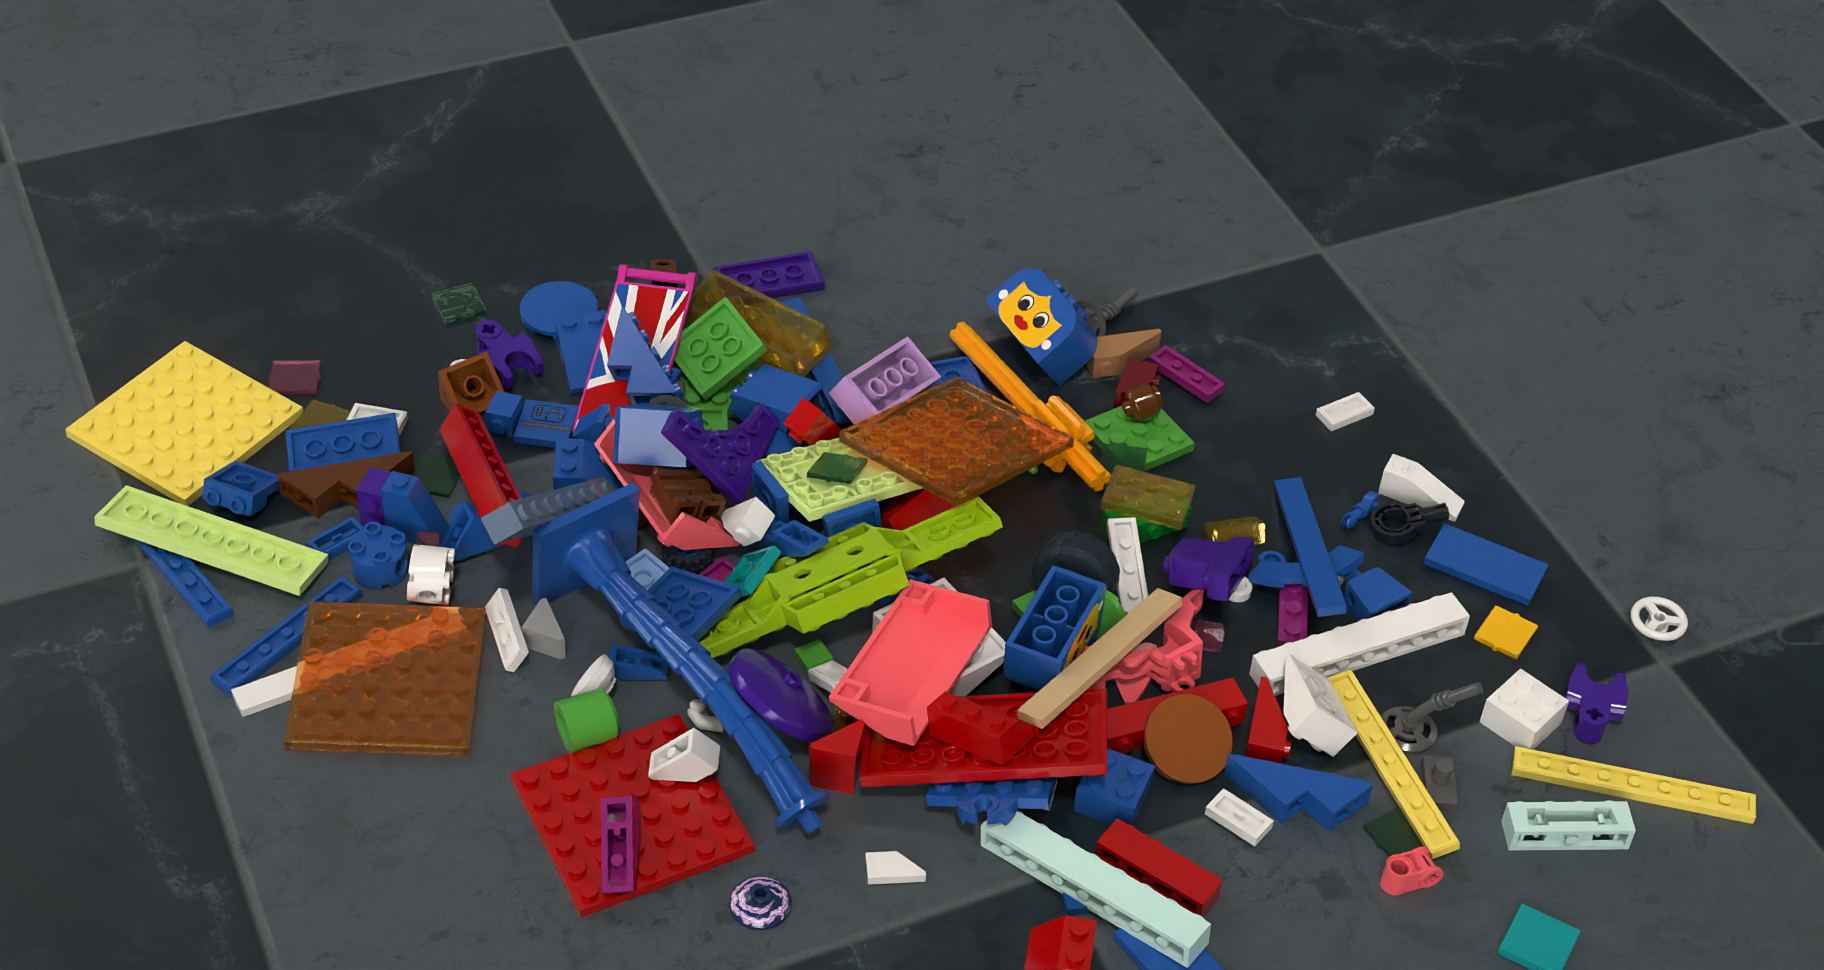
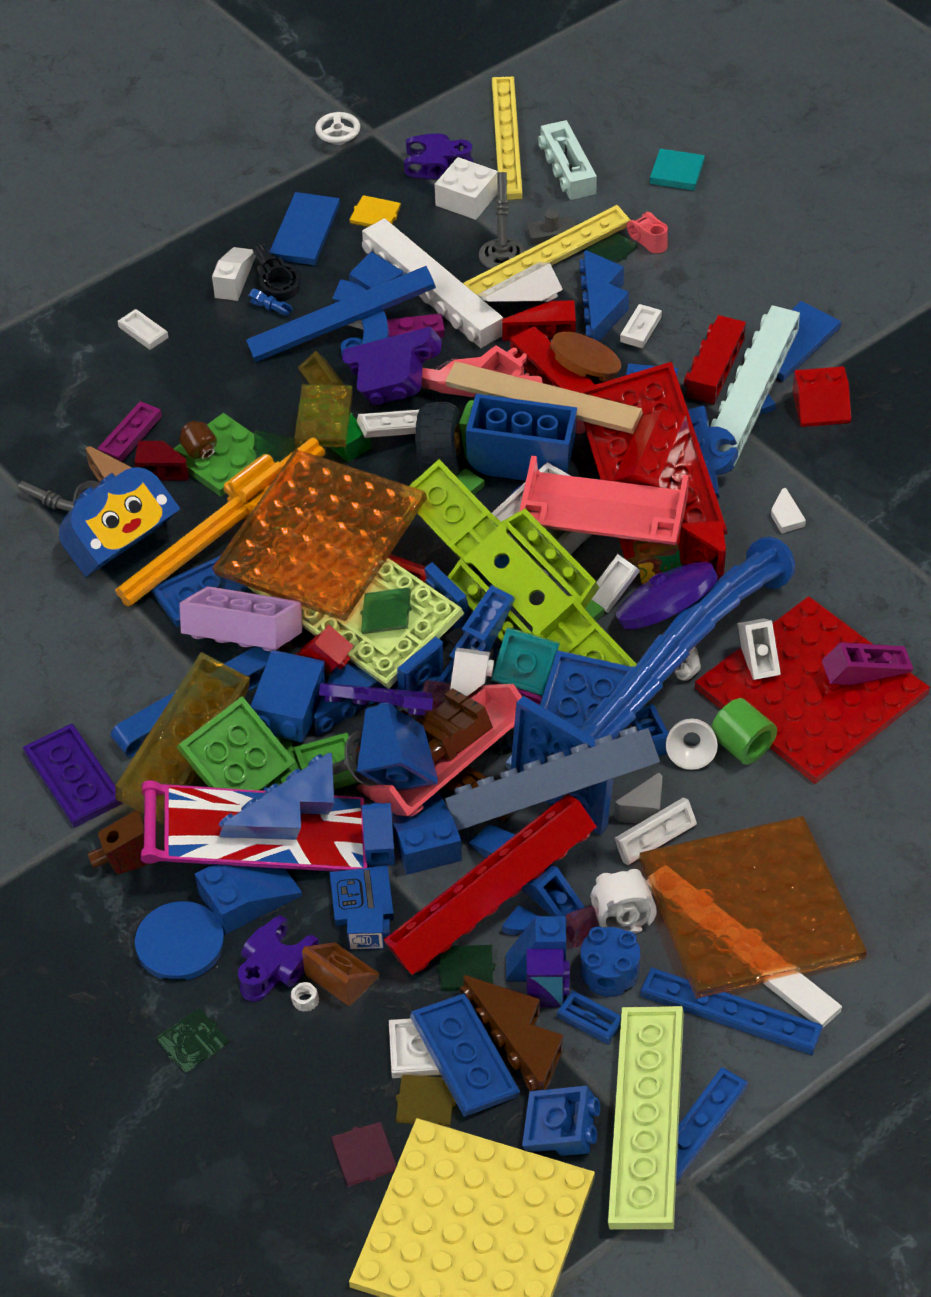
camera: 100 degrees left, 5 degrees up
dish [729,876,792,930] -> none

